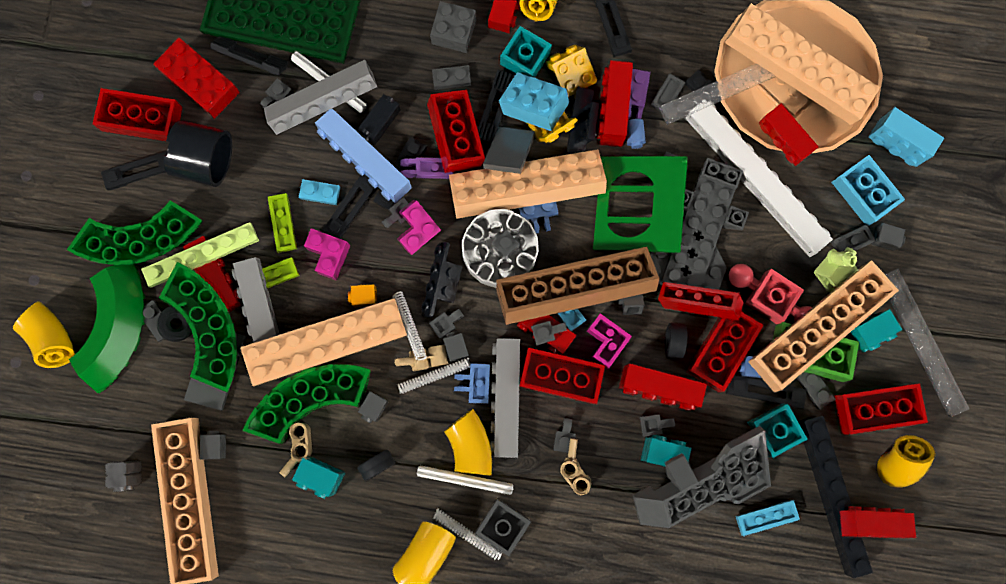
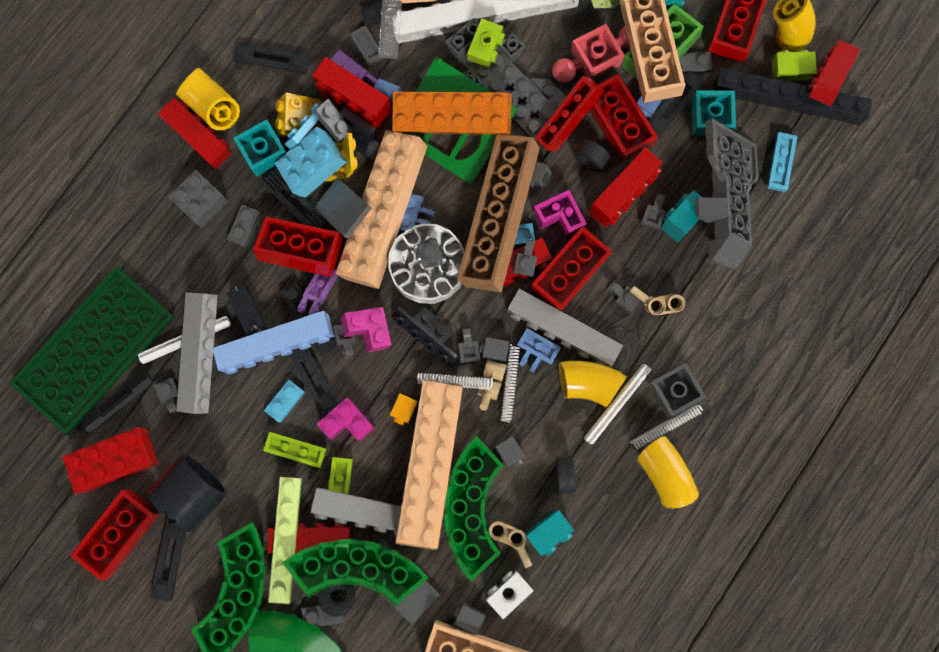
camera: 55 degrees left, 0 degrees up
none -> medium azure plate [285,101,324,149]
none -> plate [313,99,353,142]
none -> orange brick [392,92,512,135]
none -> lime brick [467,18,505,68]
none -> white brick [486,570,533,619]
none -> lime brick [771,50,817,81]

